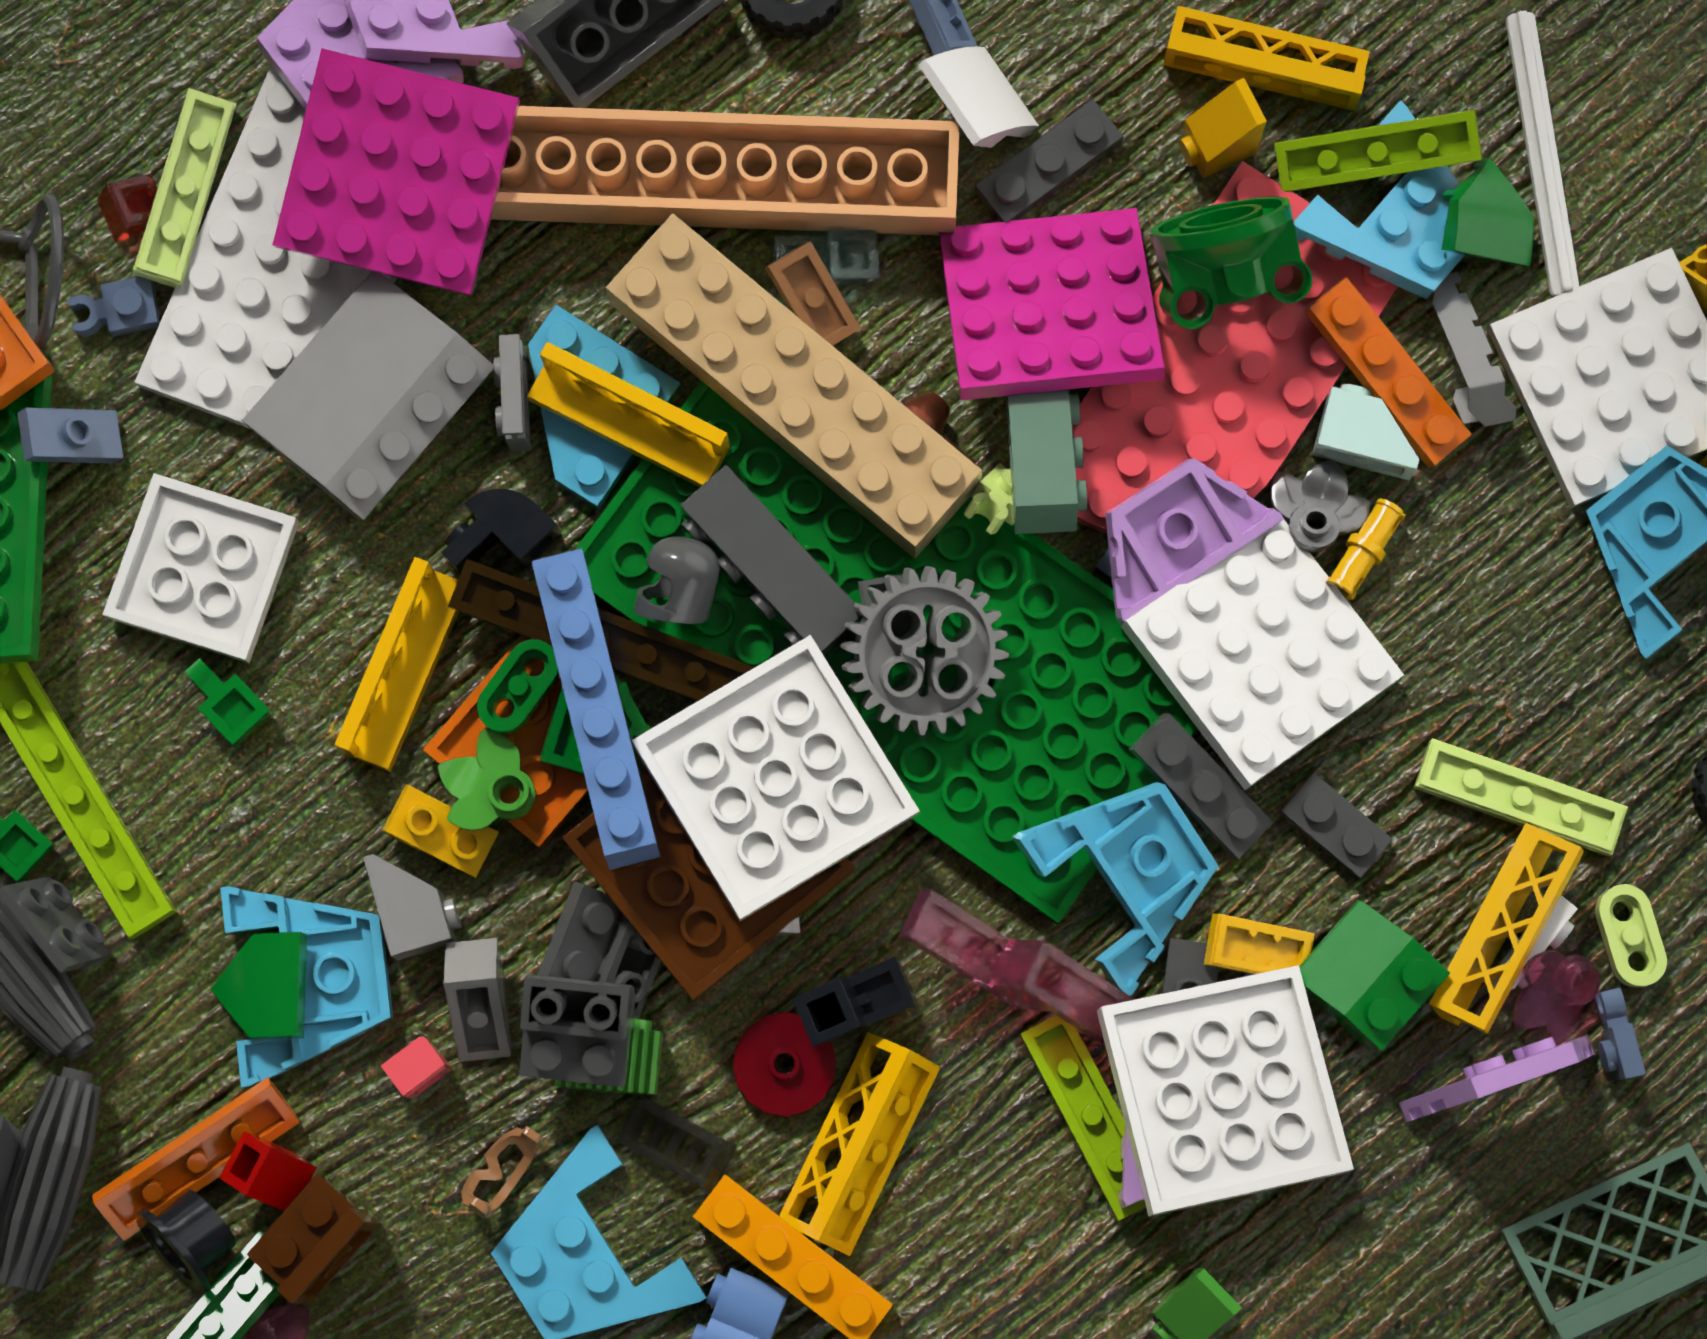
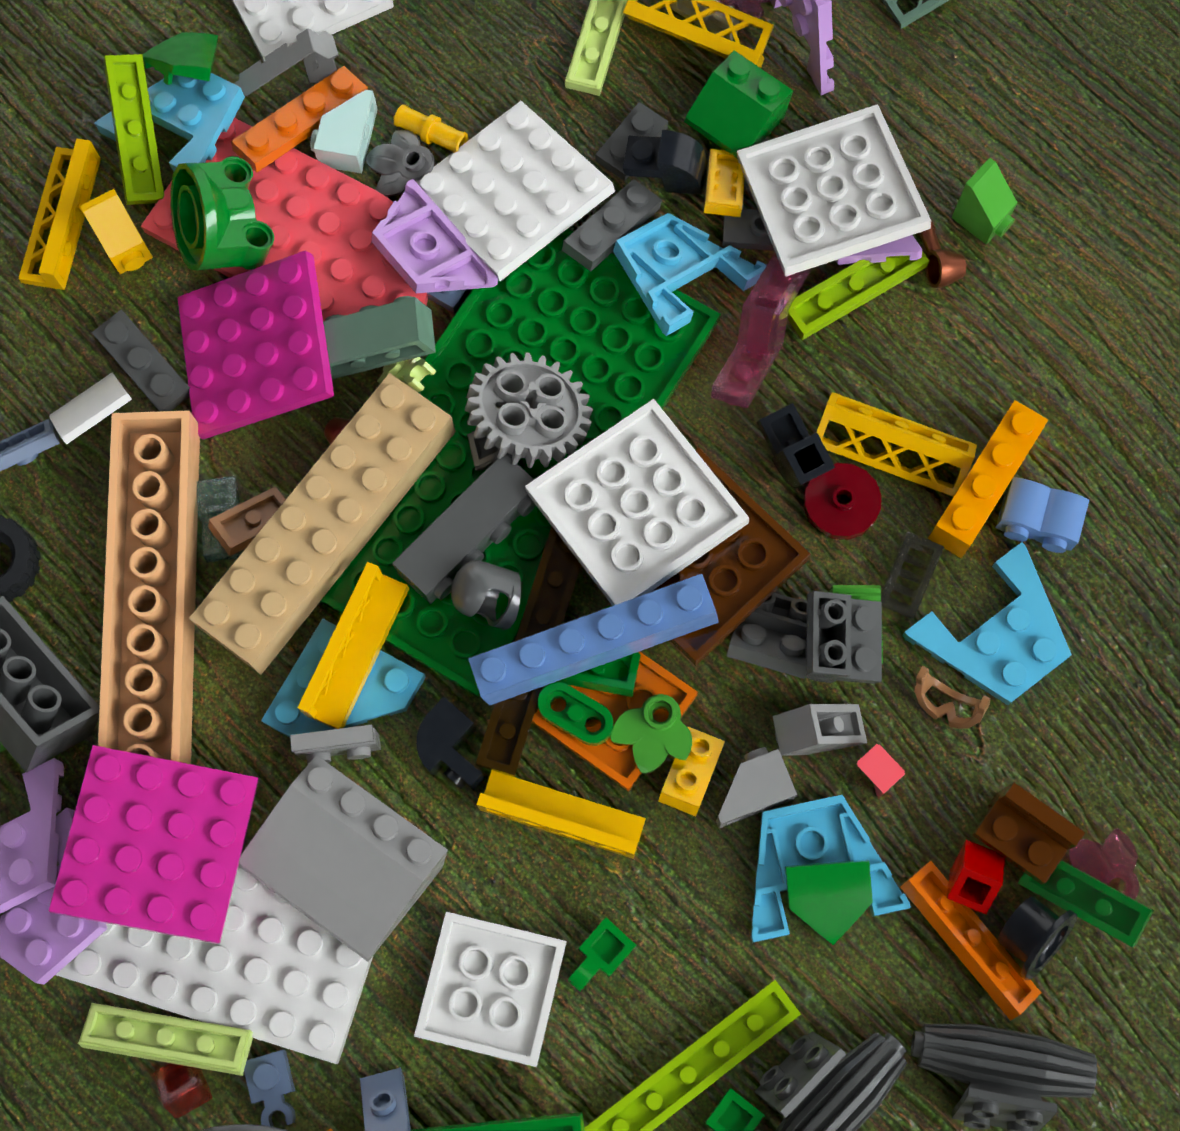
camera: 95 degrees left, 5 degrees down
white axle [1506,11,1579,296] -> none
none -> black brick [623,130,707,195]
none -> copper bar [917,221,966,288]

